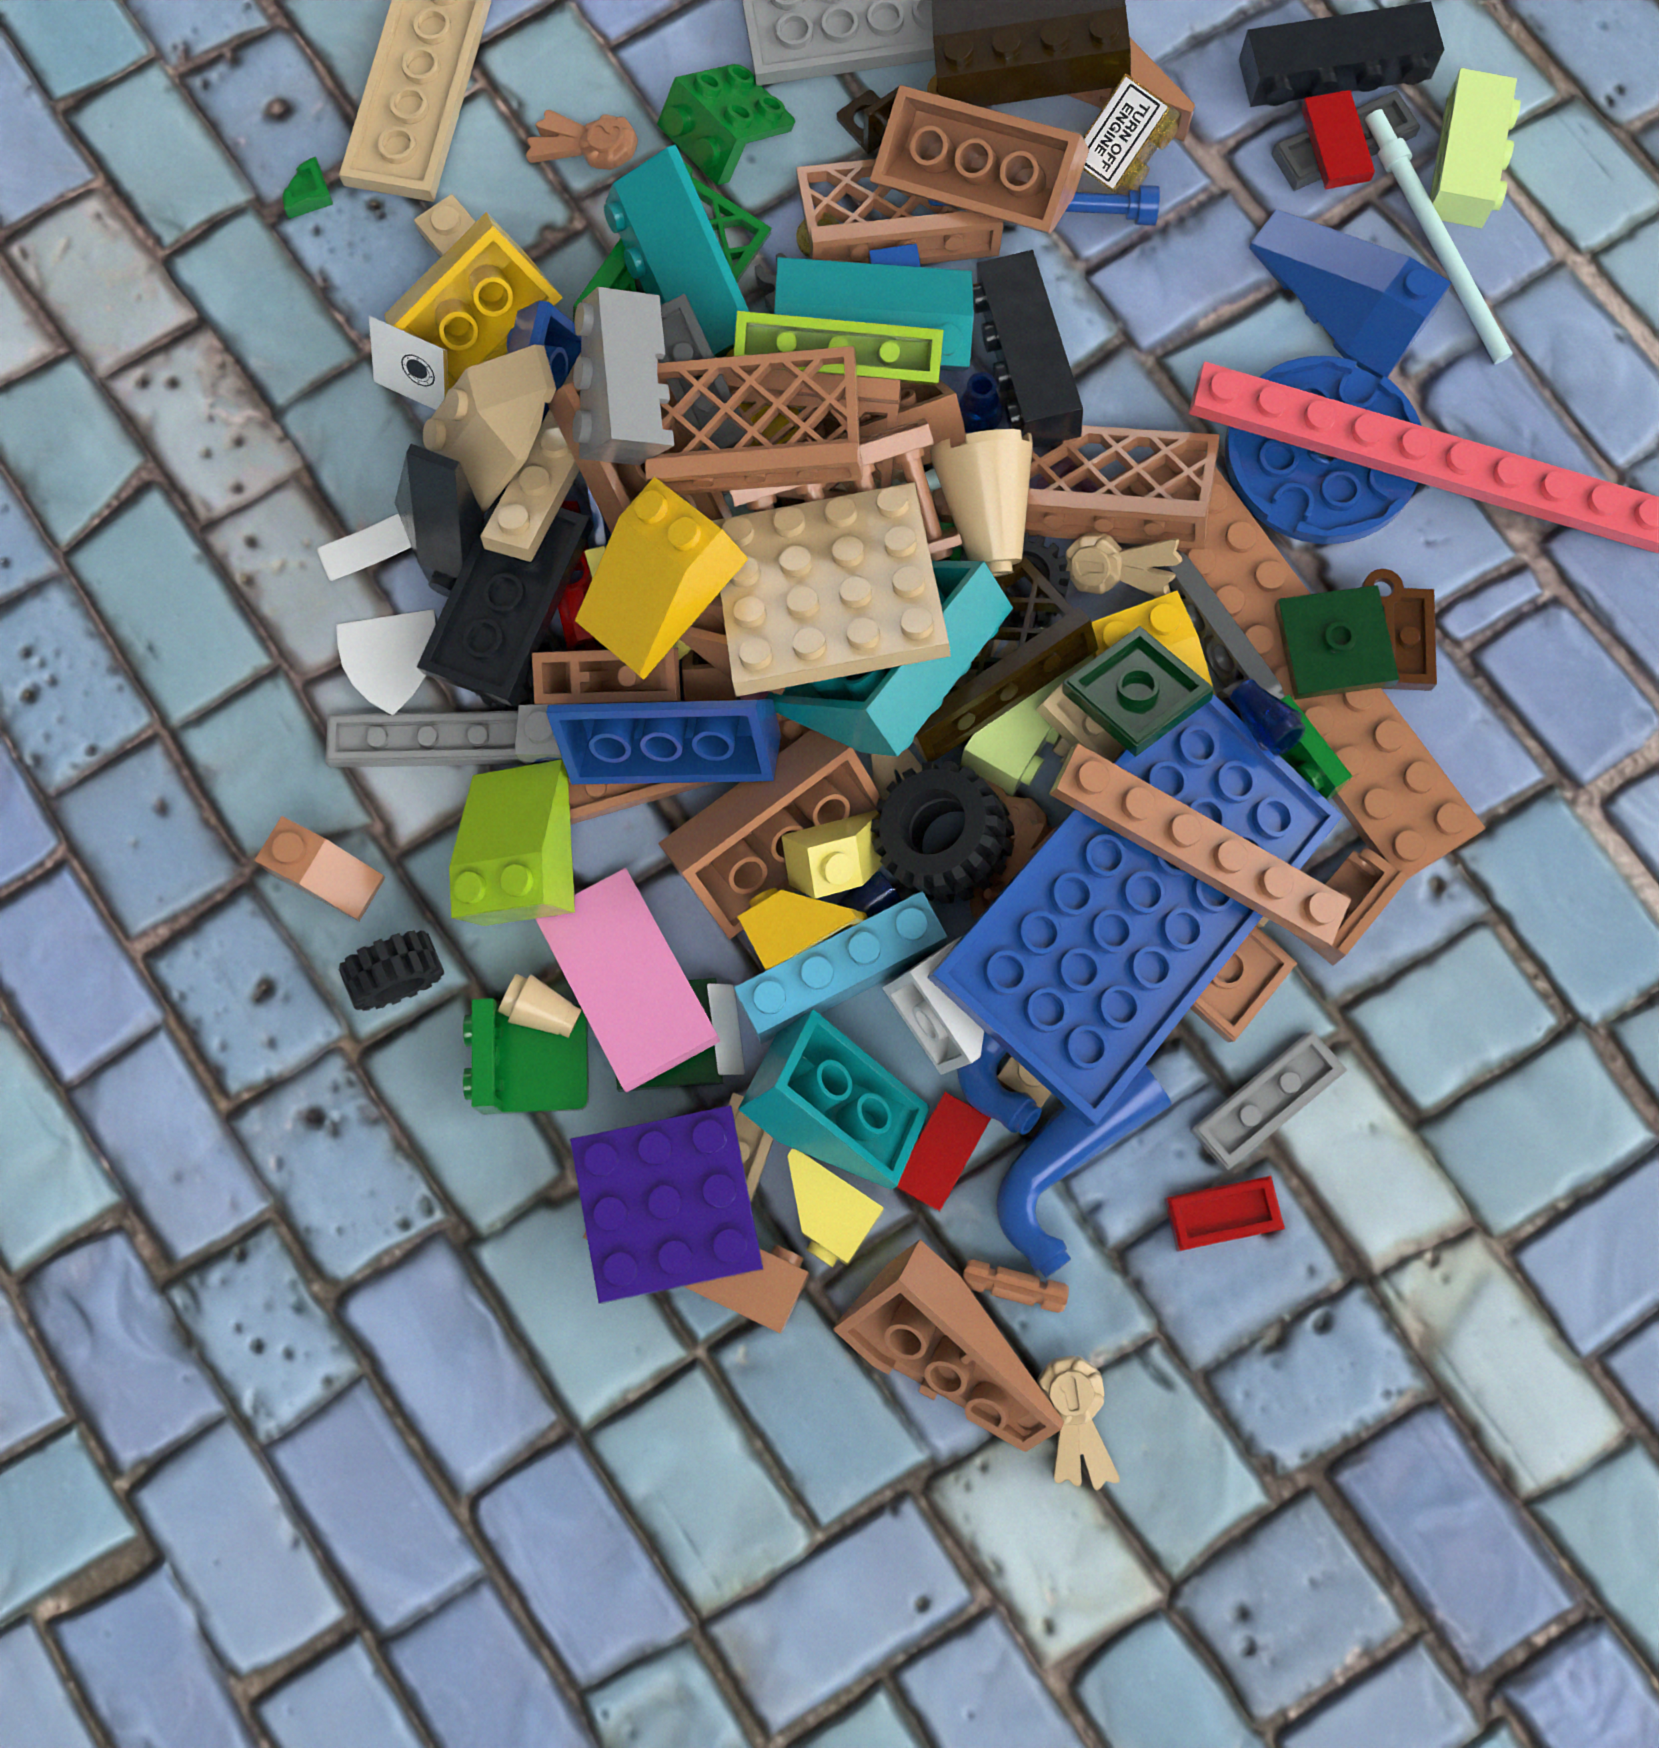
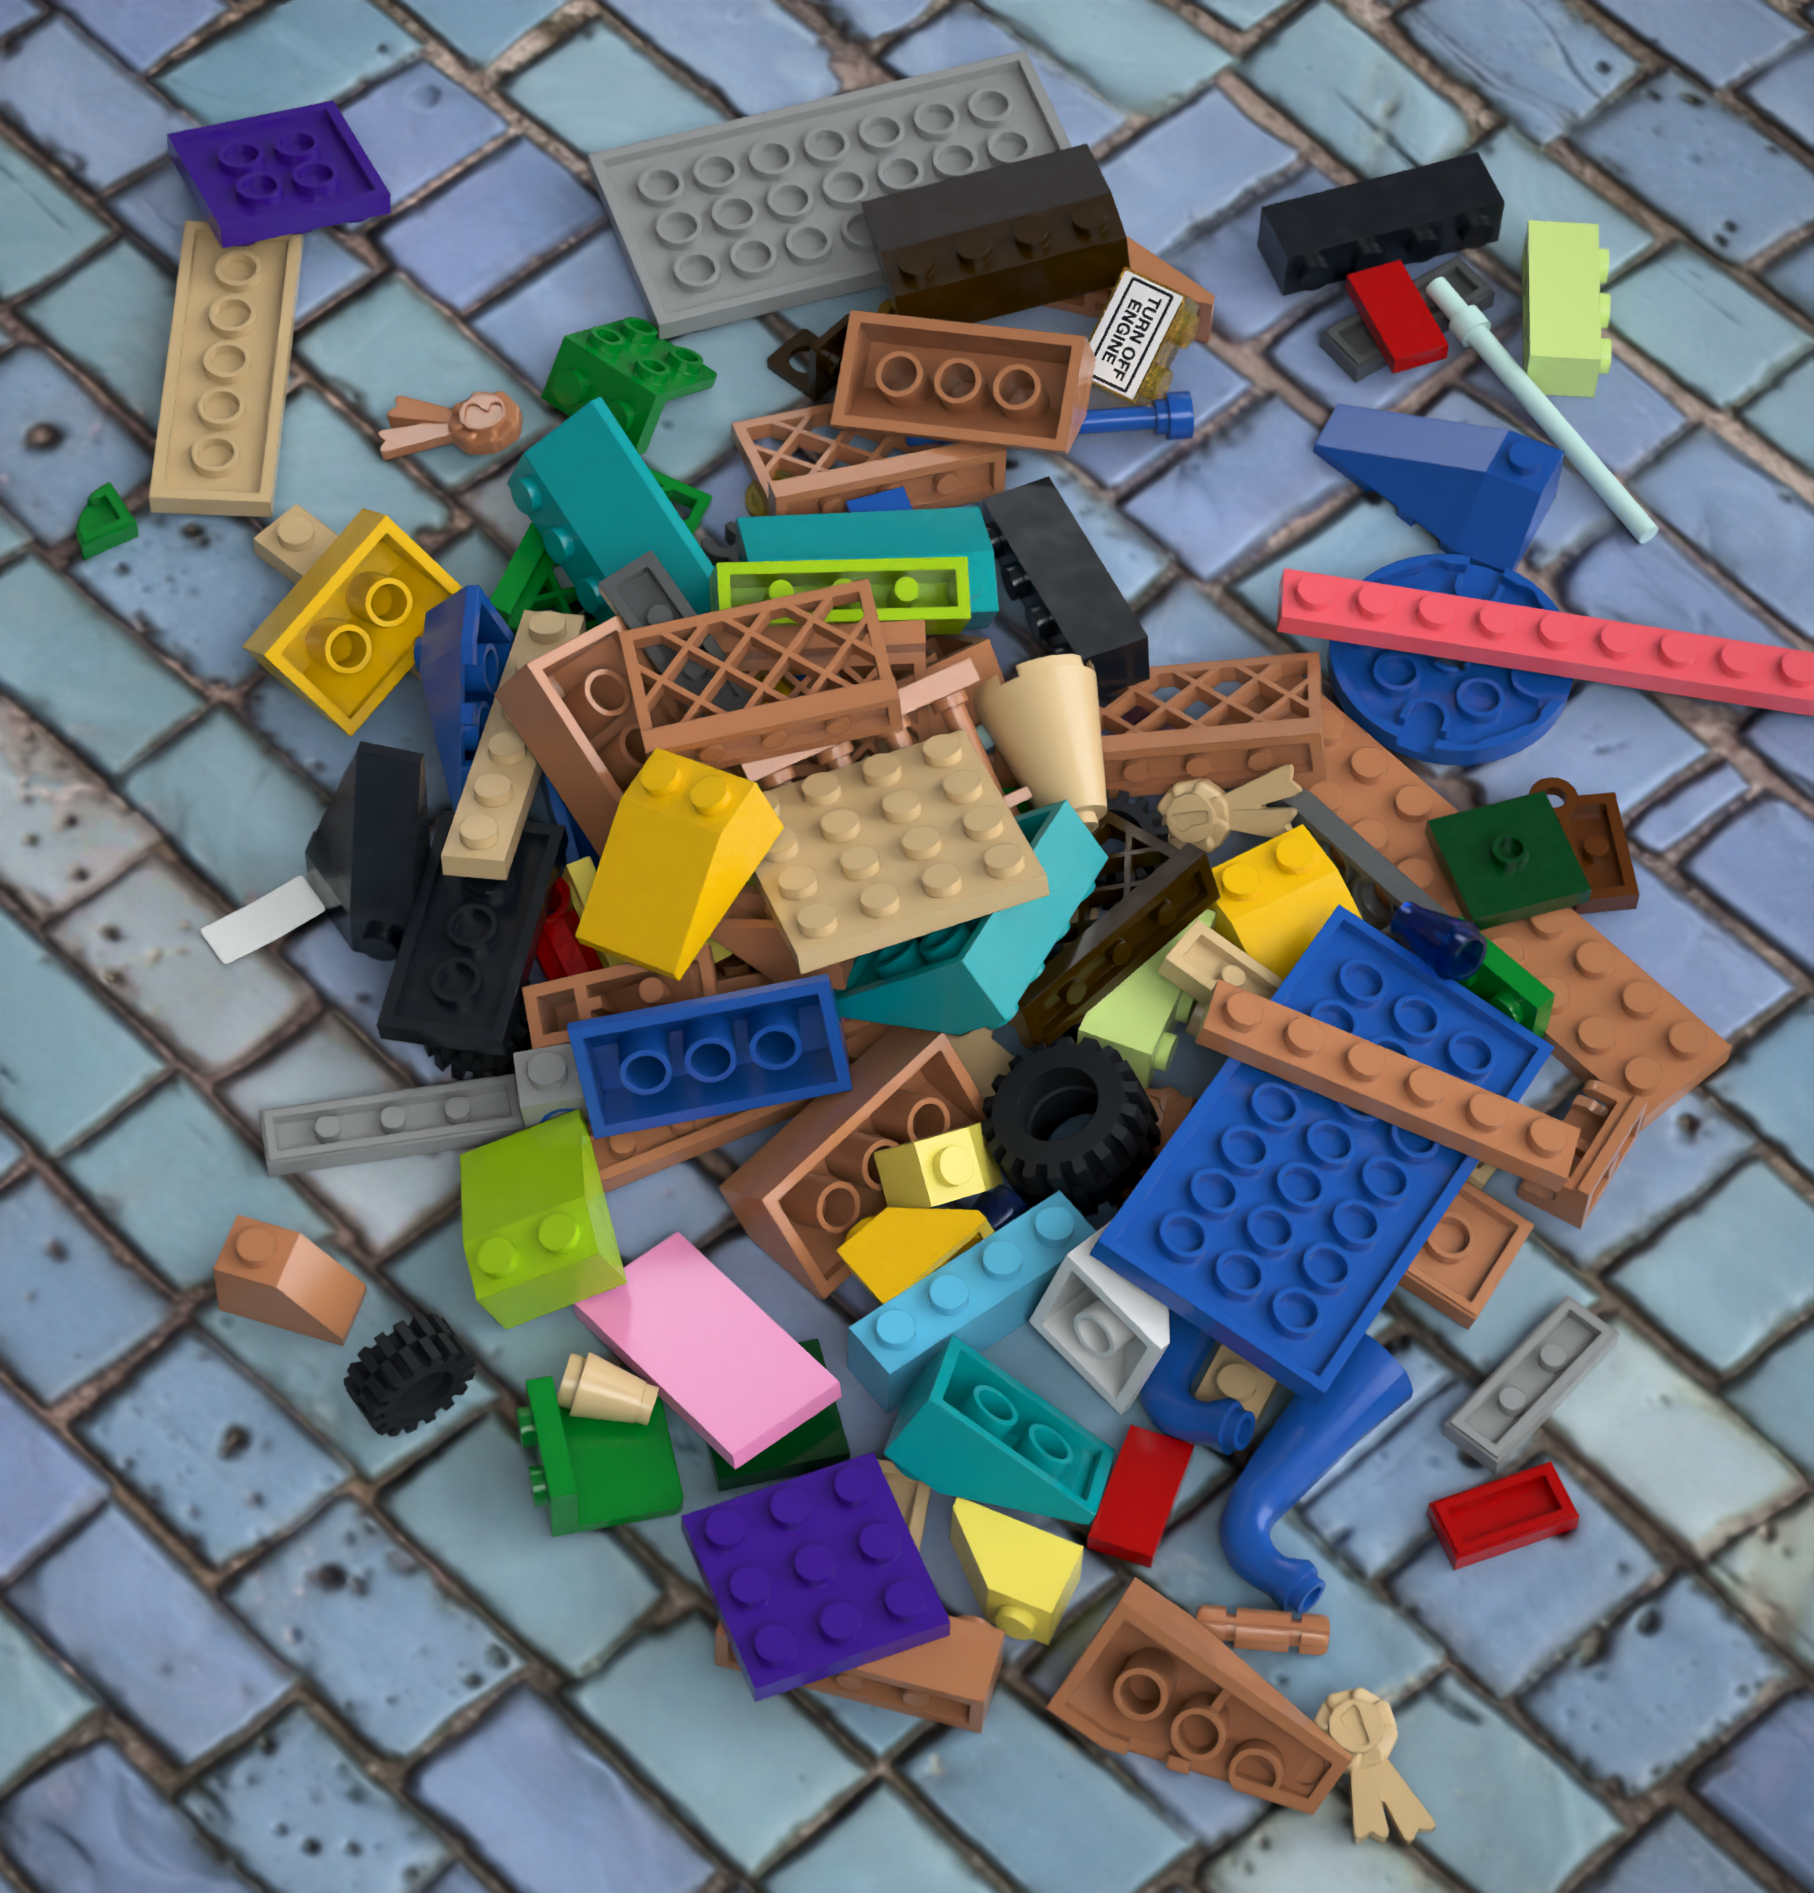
camera: 15 degrees left, 20 degrees down
white sticker [336,609,436,716] -> none
white sticker [369,316,448,410] -> none
tan wedge [423,344,556,515] -> none
light grey wedge [572,287,674,465] -> none
white sticker [707,983,745,1075] -> none
clear blue cone [958,372,1003,433] -> none
dark green plate [1062,626,1214,757] -> none

